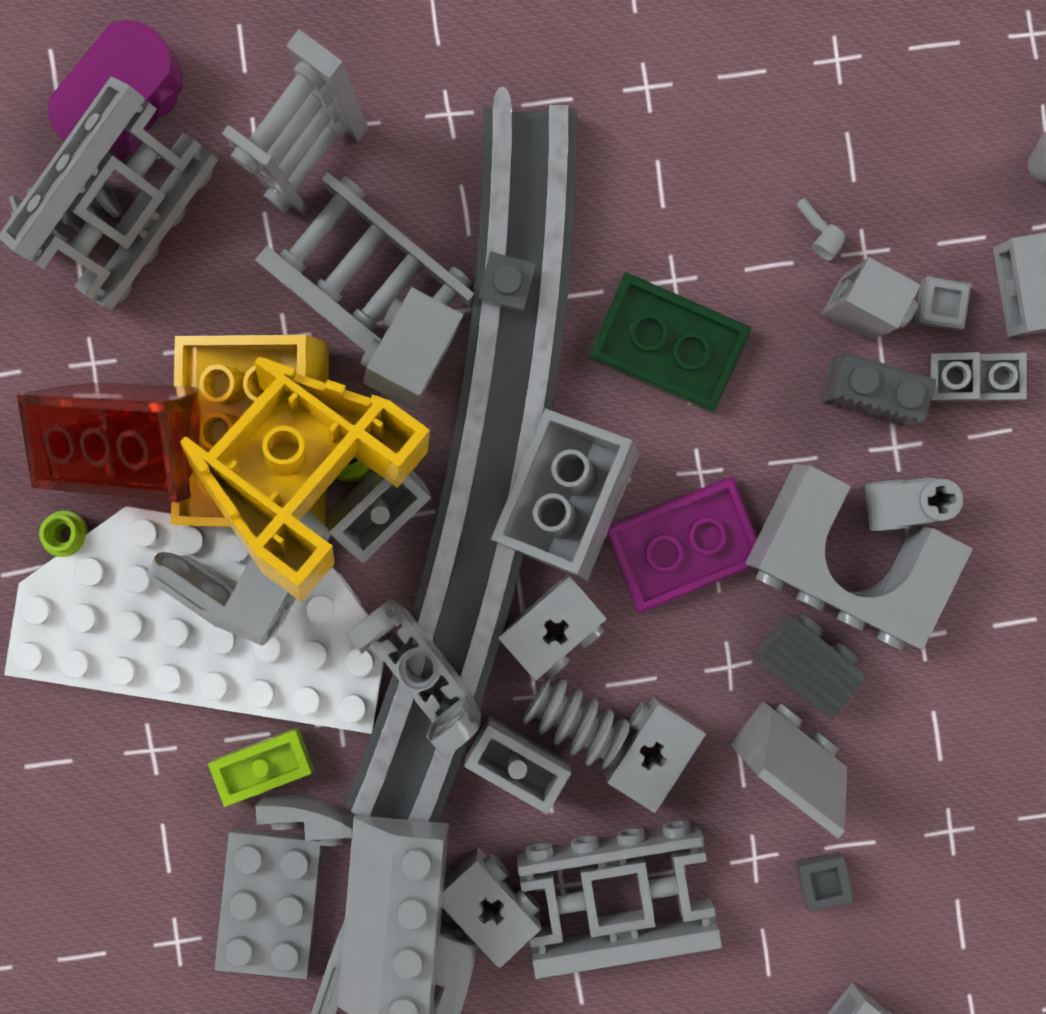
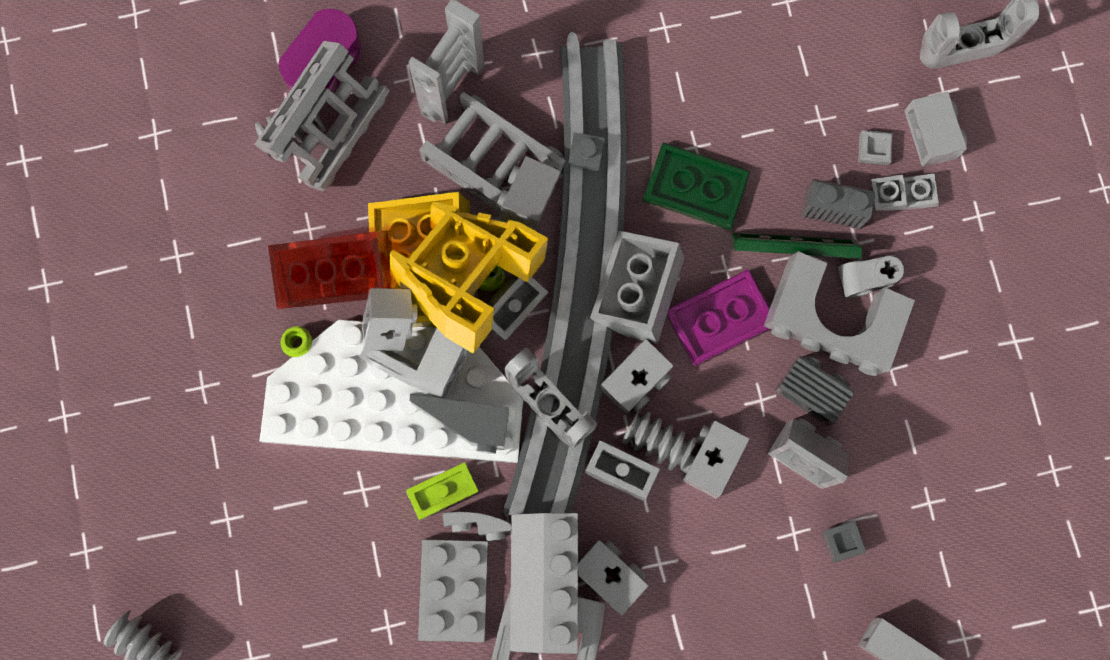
camera: 15 degrees left, 10 degrees down
light grey fence [517,820,722,979] -> none
light grey hand [796,197,845,261] -> none
light grey brick [821,257,921,341] -> none
none -> light grey brick [362,288,417,351]
none -> dark grey slope [409,394,509,454]
none -> dark green tile [731,232,862,258]

